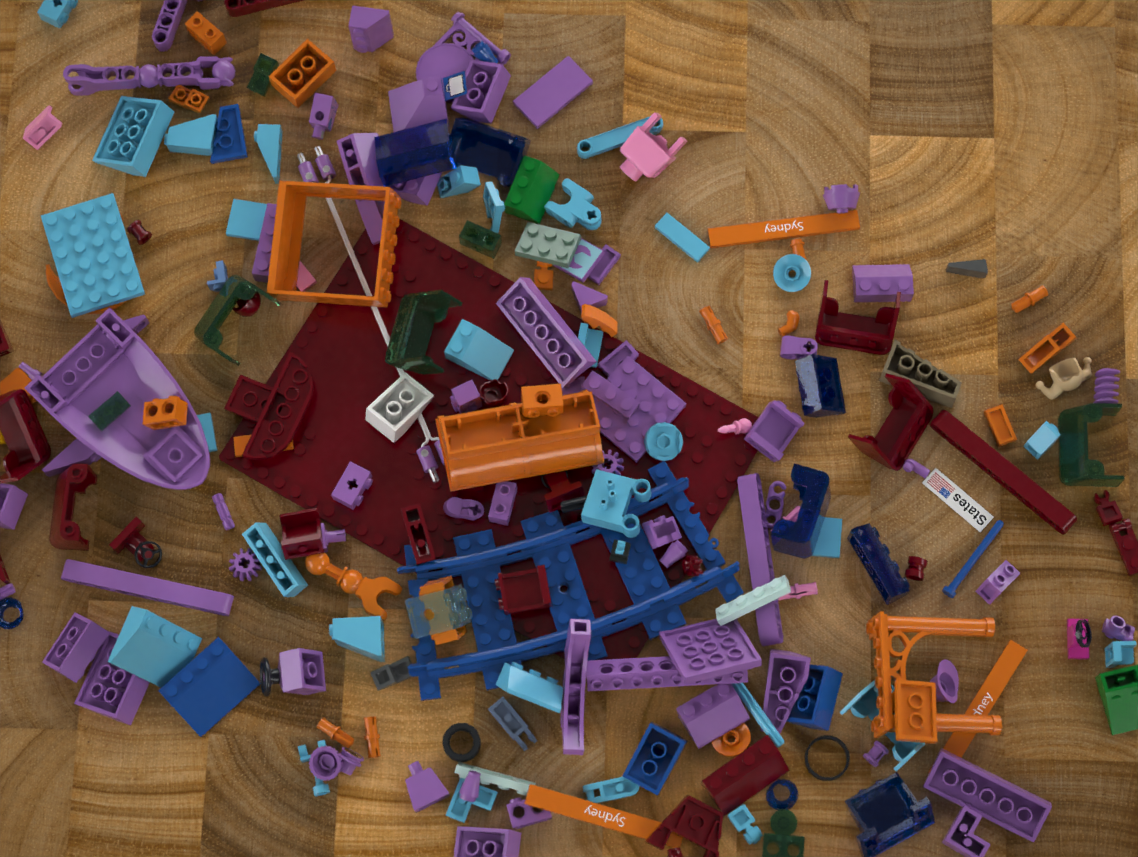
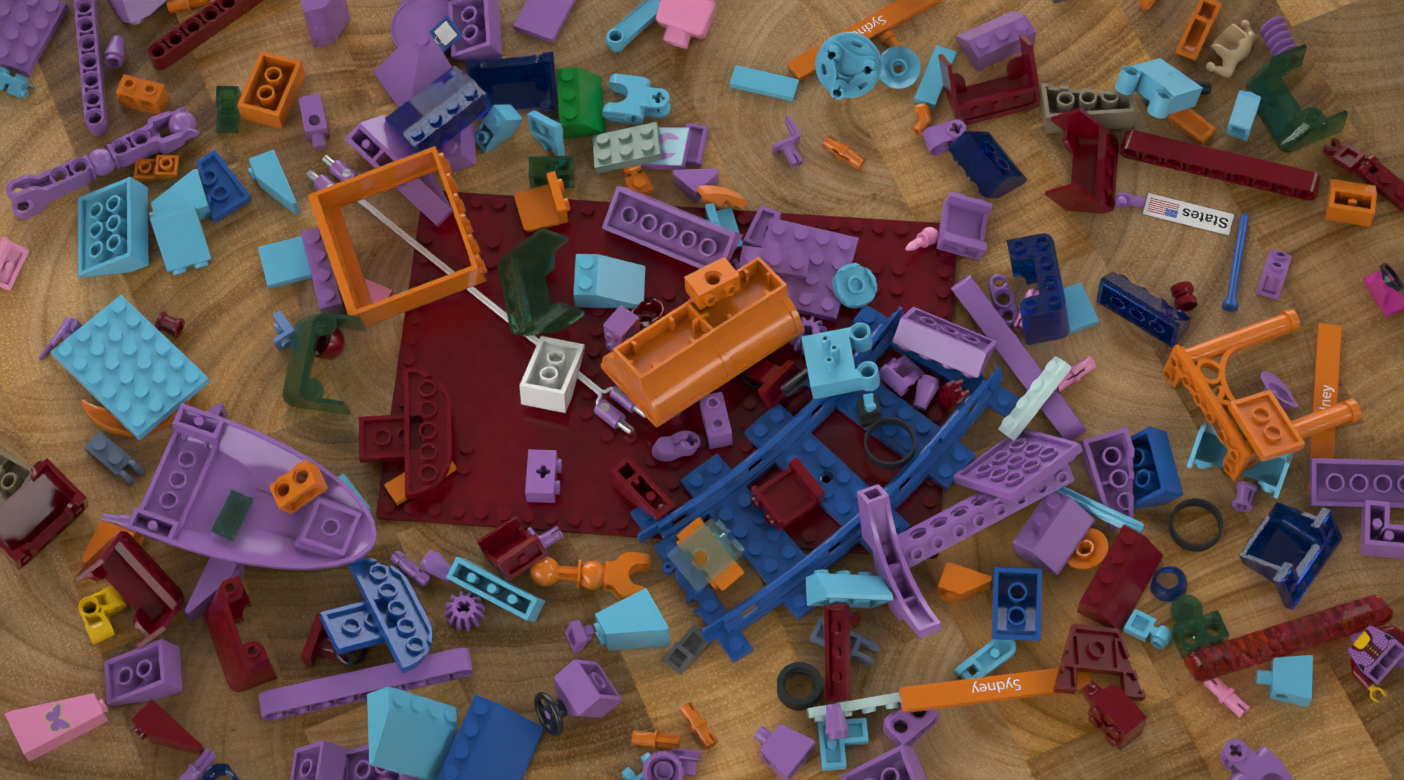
camera: 25 degrees left, 10 degrees down
none -> medium lavender plant [39,317,82,375]
none -> sand blue hinge [84,431,145,486]
none -> medium azure slope [150,205,212,276]
none -> blue plate [320,558,432,674]
none -> medium lavender cone [420,550,452,582]
none -> orange bracket [514,171,570,233]
none -> medium lavender tile [565,620,595,653]
none -> medium lavender bracket [771,115,804,168]
none -> medium azure piece [815,32,882,100]
none -> dark red piece [824,603,861,702]
none -> black tyre [864,417,916,470]
none -> medium lavender slope [892,307,998,378]
none -> medium azure tile [914,45,957,109]
none -> orange slope [937,562,992,603]
none -> medium azure piece [1114,58,1212,118]
none -> orange slope [1325,179,1377,227]

